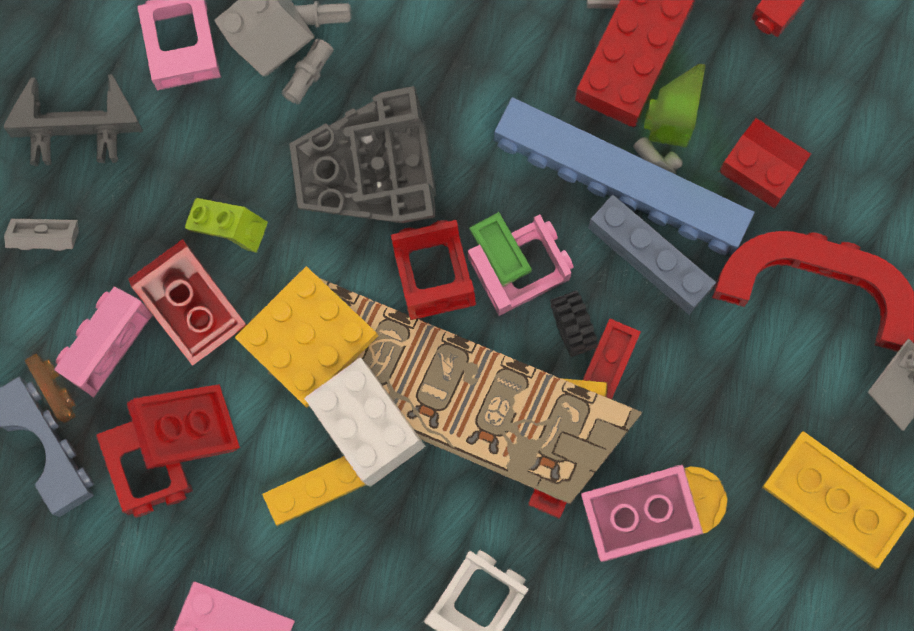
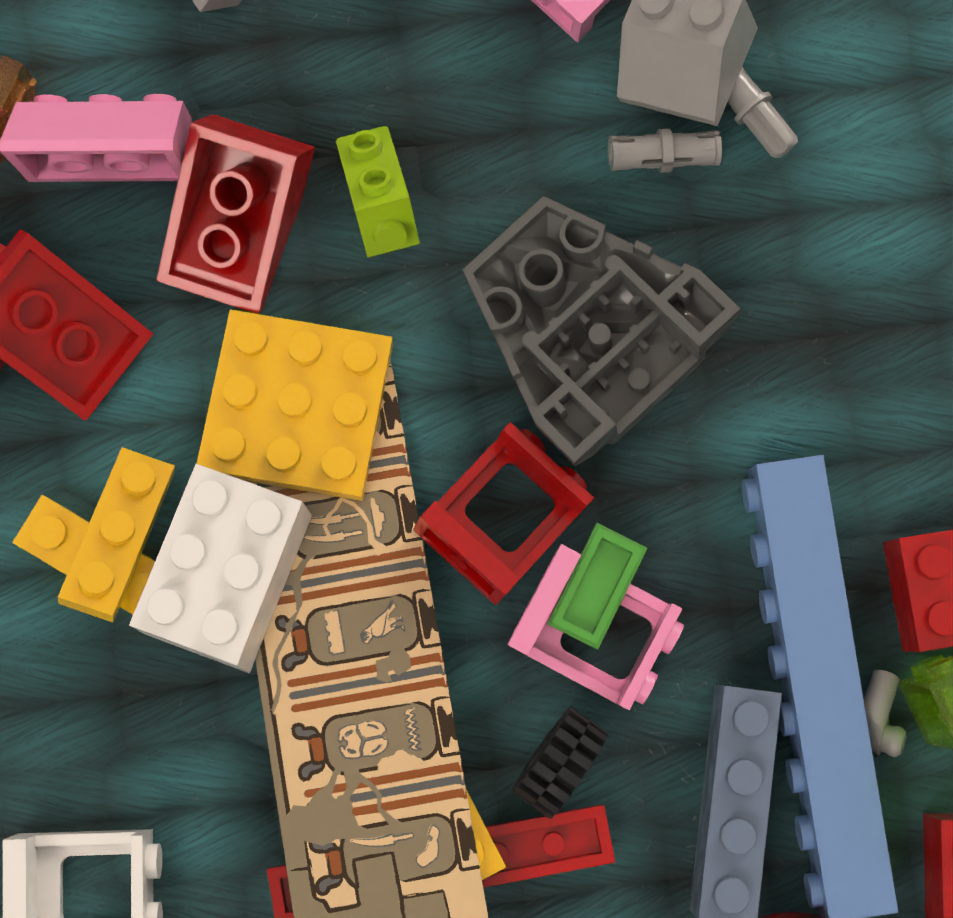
camera: 50 degrees right, 5 degrees up
none -> yellow plate [58,447,175,622]

